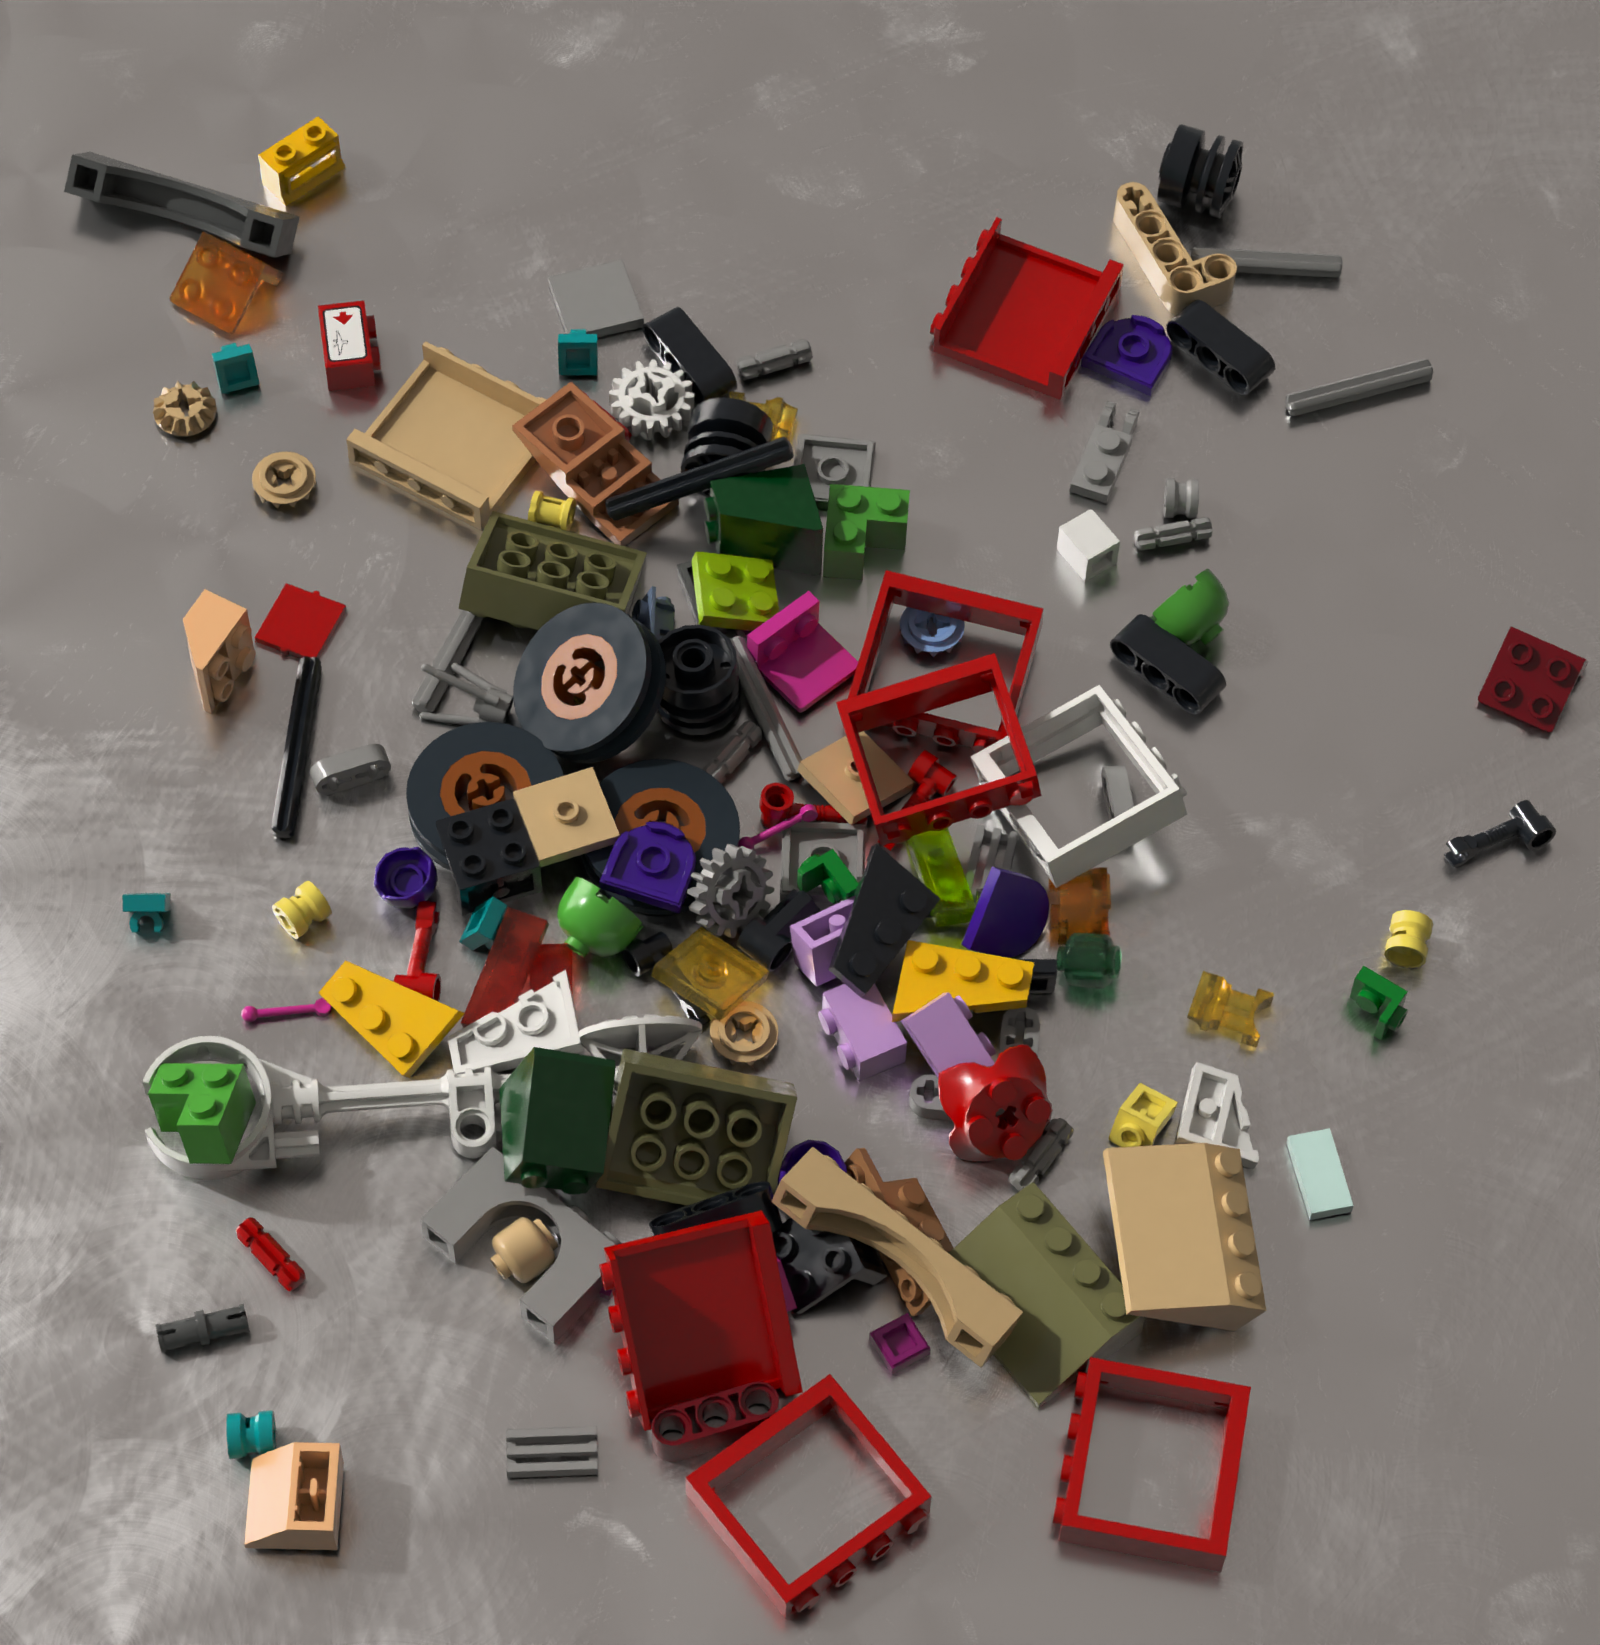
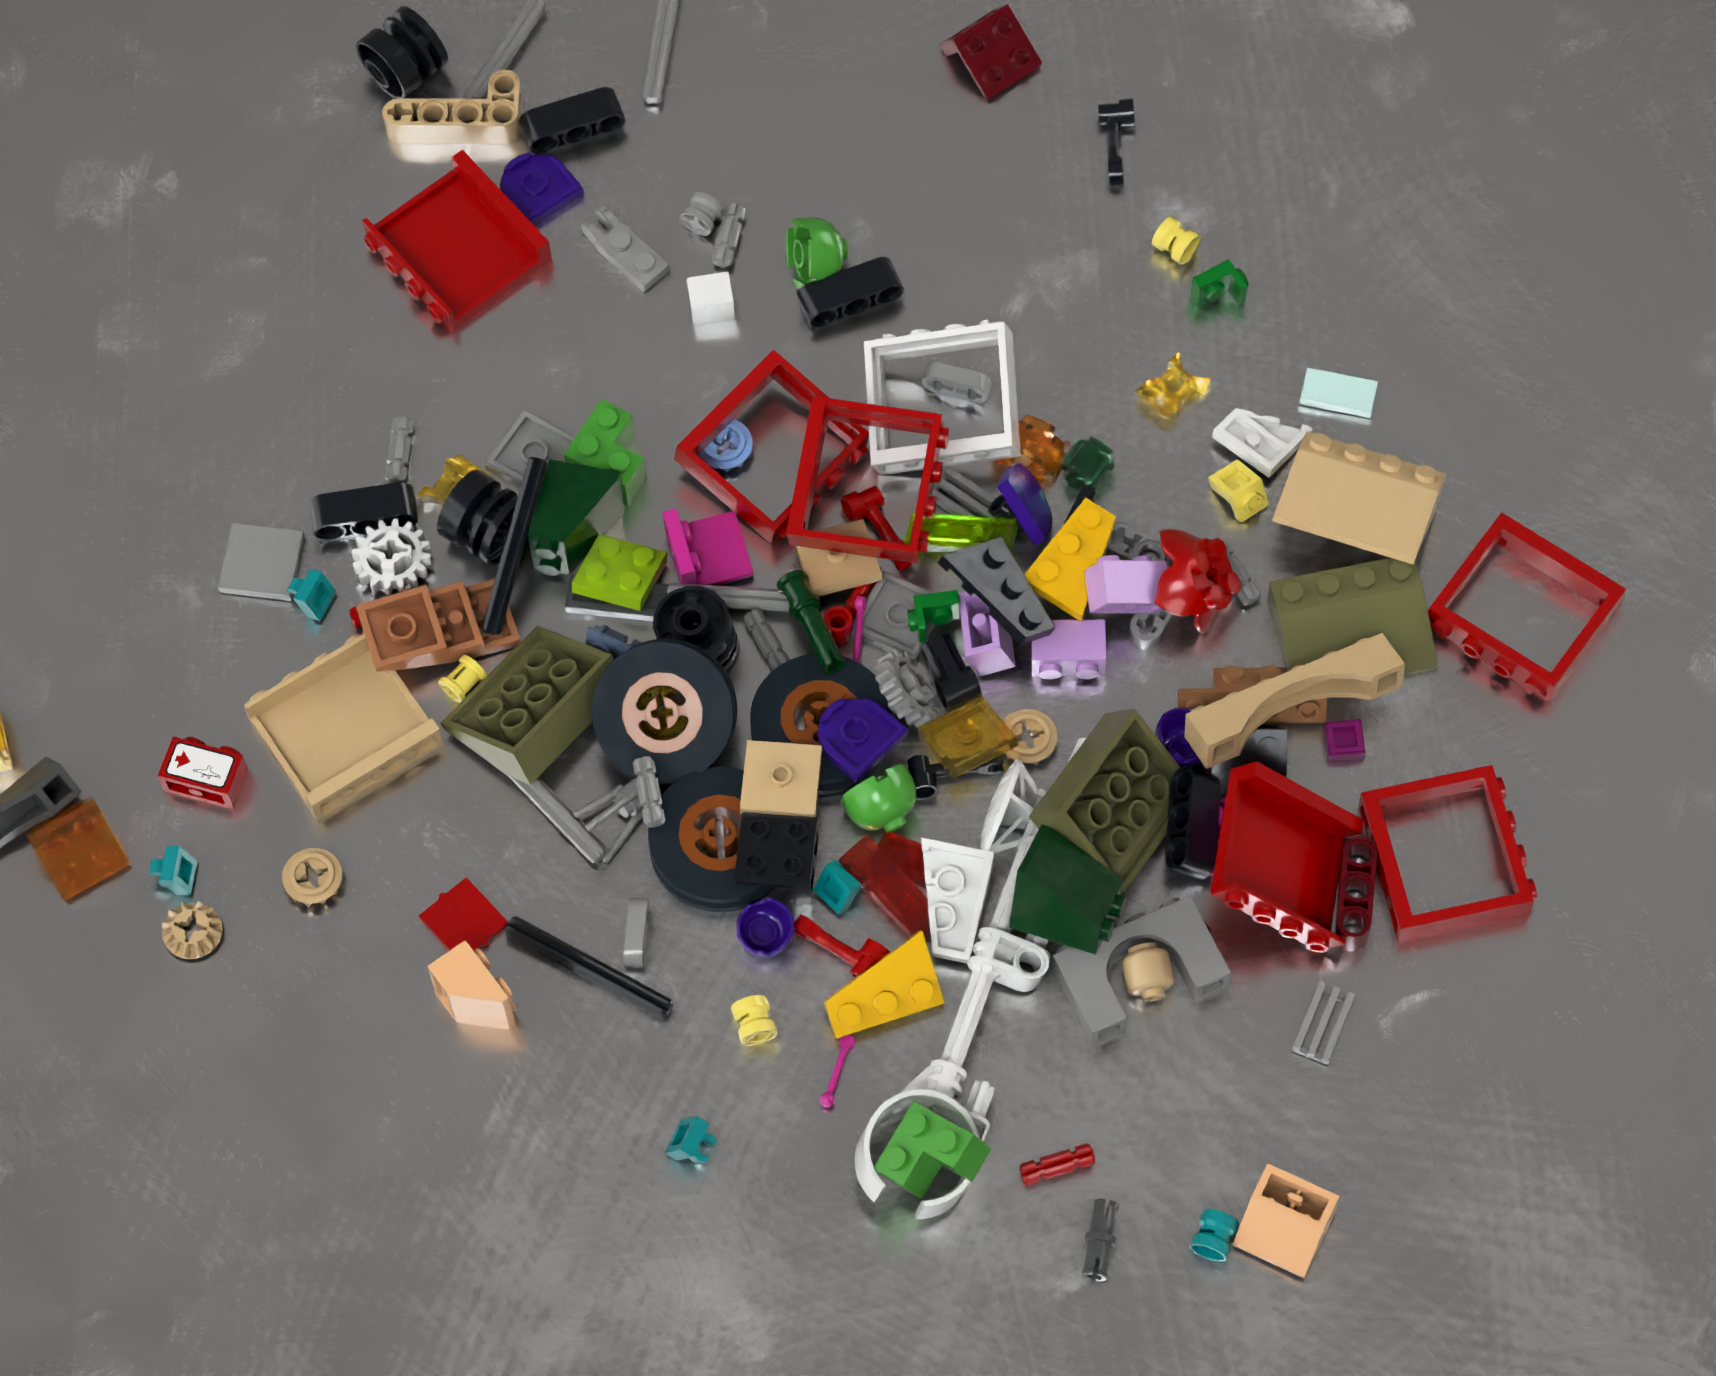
camera: 60 degrees left, 5 degrees up
none -> light grey axle [633,756,665,828]
none -> dark green pin [776,570,846,674]

